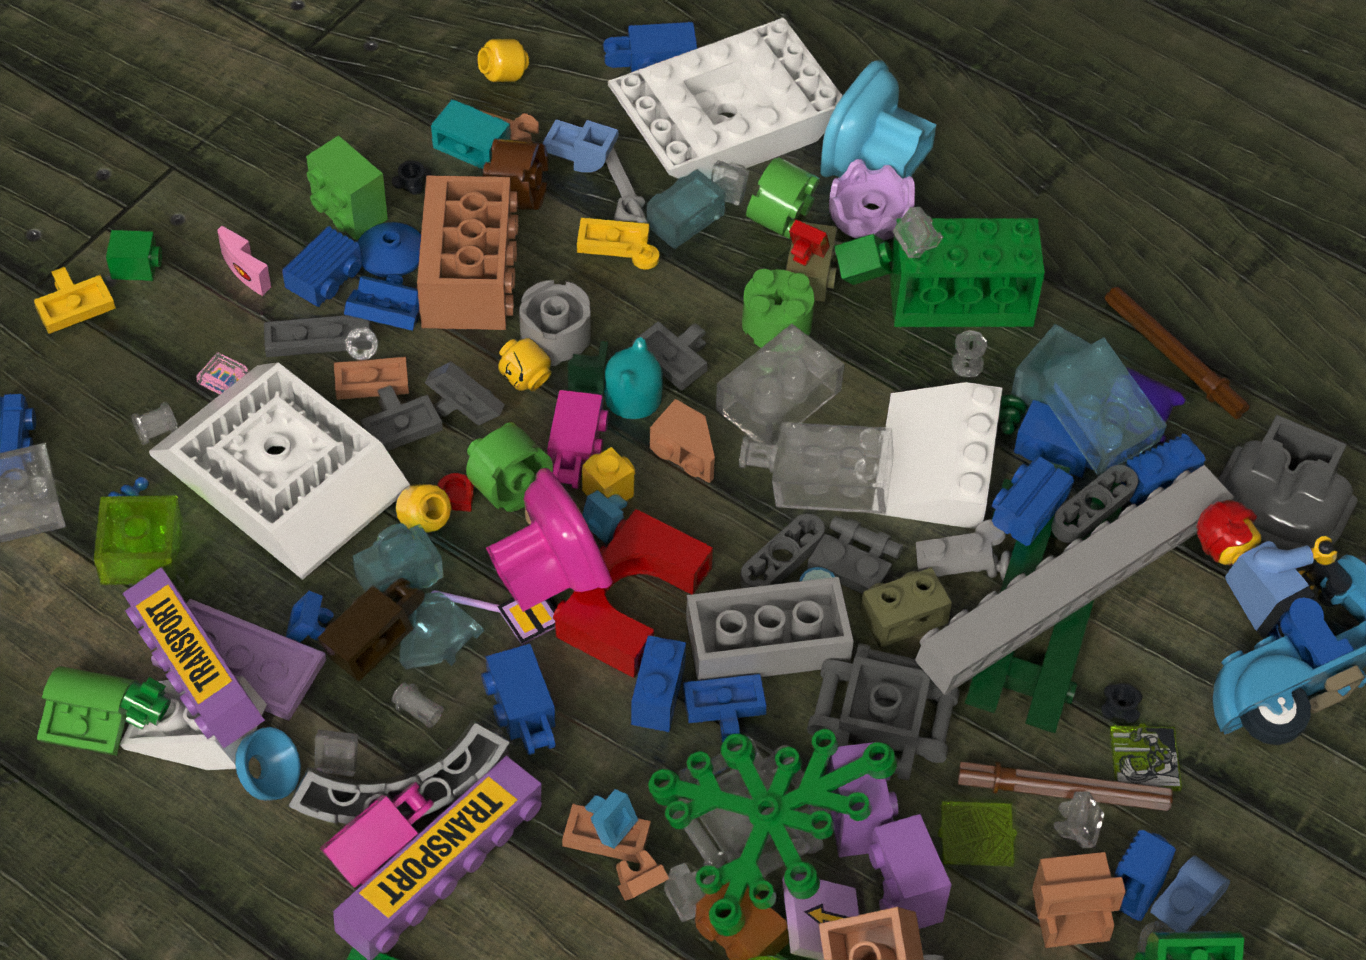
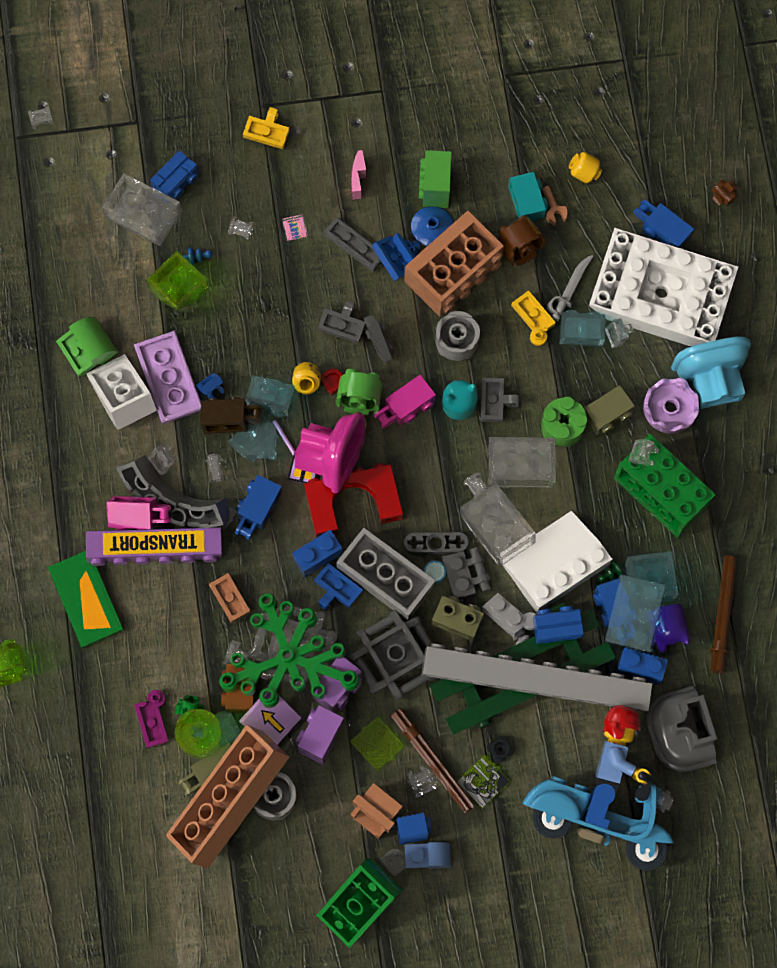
camera: 45 degrees right, 20 degrees up
green brick [106,230,162,281] -> none
green gear [121,677,171,730] -> none
brick [123,567,265,748] -> none
white slope [149,363,410,580] -> none
dark azure piece [235,727,301,801] -> none
blue brick [282,226,362,307] -> none
nougat plate [334,357,409,400] -> none
clear bush [345,328,378,360] -> none
black plate [392,161,432,195] -> none
yellow head [498,338,552,391] -> none
medium blue brick [543,119,618,172] -> none
clear green panel [567,341,609,394] -> none
yellow brick [582,447,635,501] -> none
dark azure tile [583,490,628,544] -> none
dark azure tile [585,789,638,849] -> none
nougat tile [616,850,669,901] -> none
nougat slope [650,399,715,483] -> none
bright green brick [746,157,820,239] -> none
red tile [789,219,830,266] -> none
green brick [834,234,893,285] -> none
clear bush [952,330,987,377] -> none
dark grey beam [1051,465,1138,543] -> none

